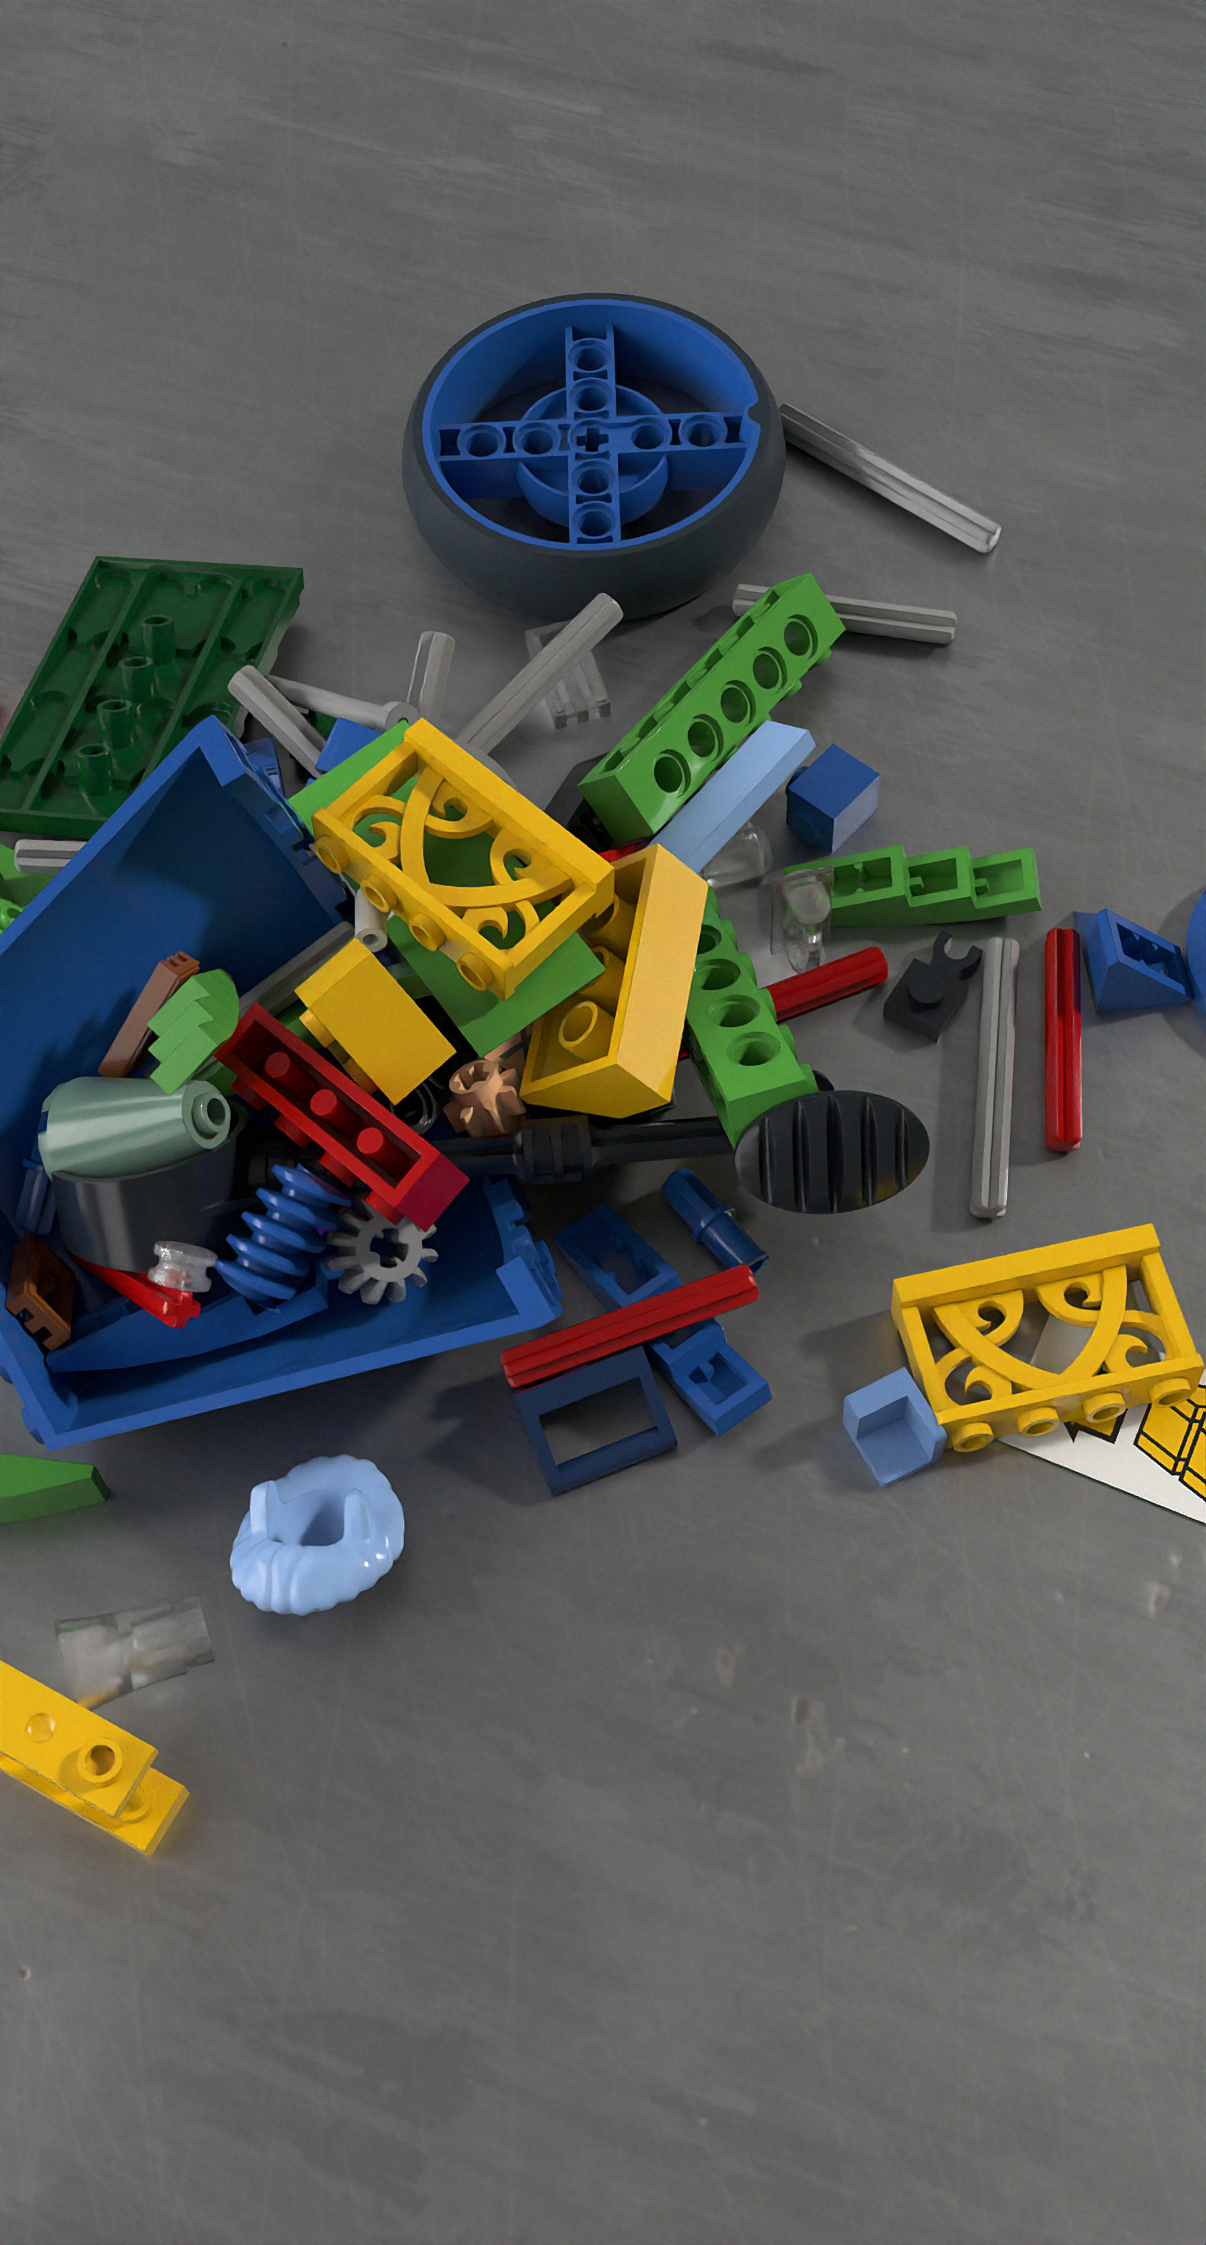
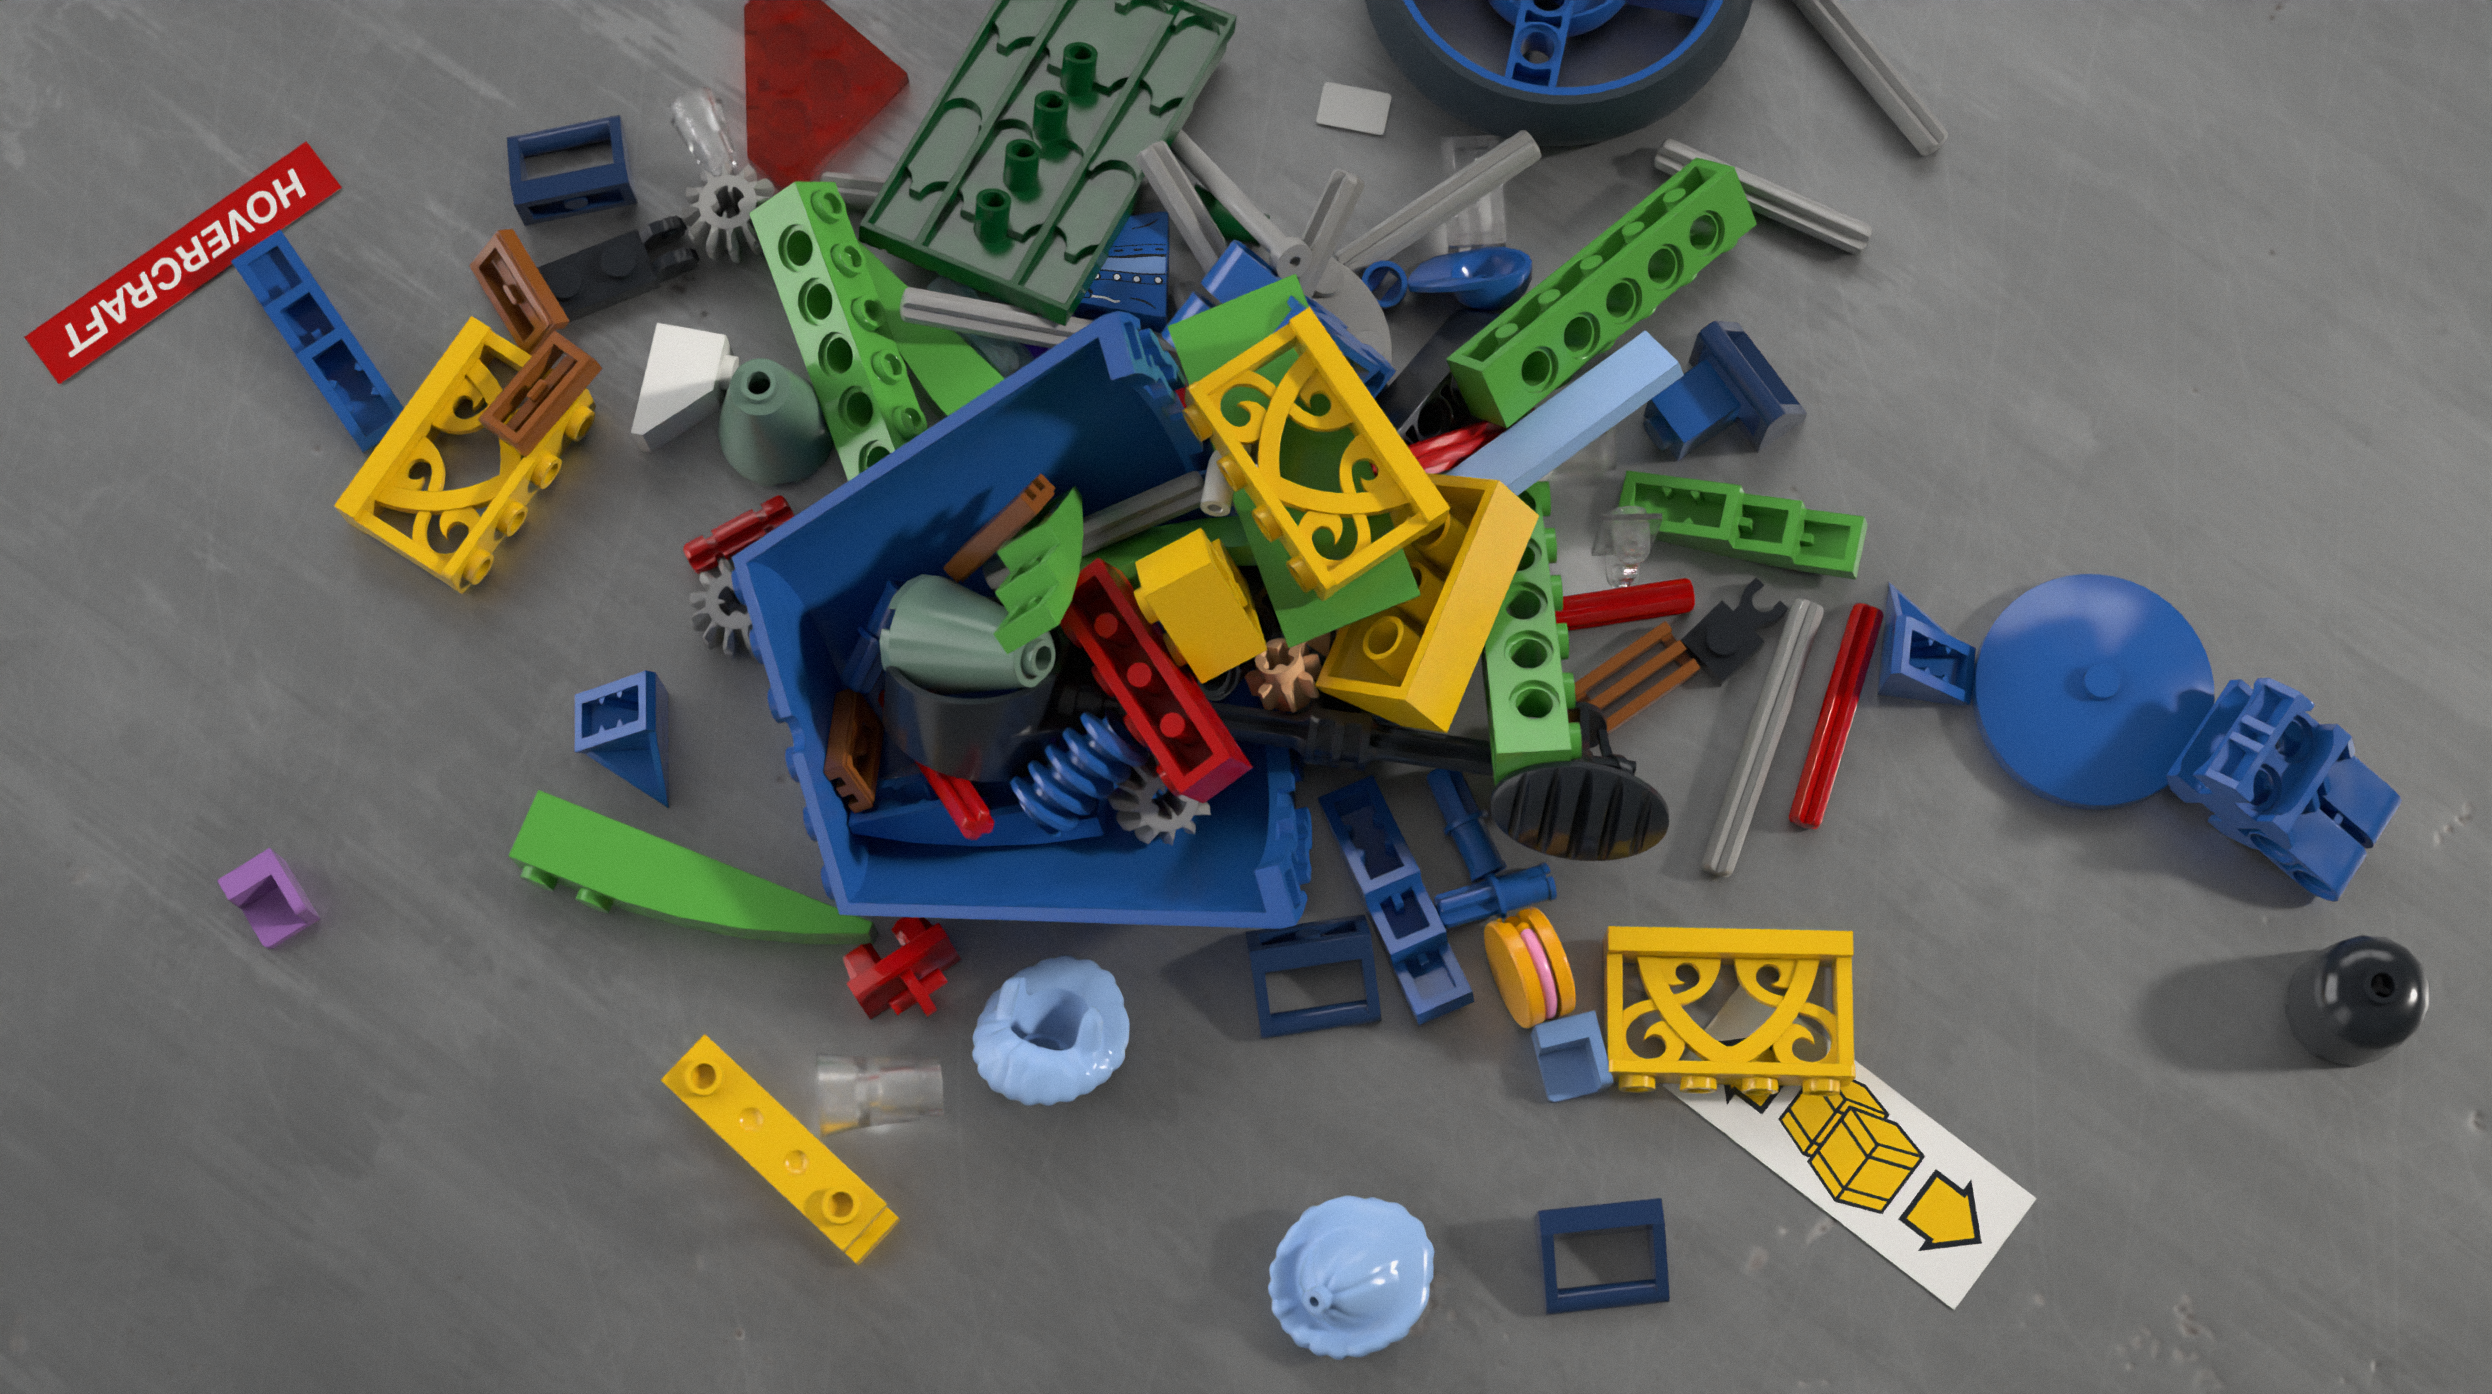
camera: 10 degrees right, 15 degrees up
clear bush [147,1241,217,1292] -> none
red axle [500,1264,759,1388] -> none
none -> red hips [843,917,961,1020]
none -> light blue piece [1268,1196,1434,1360]
none -> white sticker [1316,82,1392,135]
none -> blue hinge [1361,261,1408,309]
none -> blue cap [1407,247,1532,313]
none -> blue axle [1434,862,1557,929]
none -> light orange head [1484,907,1576,1029]
none -> dark blue tile [1534,1198,1670,1315]
none -> dark orange tile [1575,621,1701,735]
none -> dark blue tile [1688,321,1807,453]

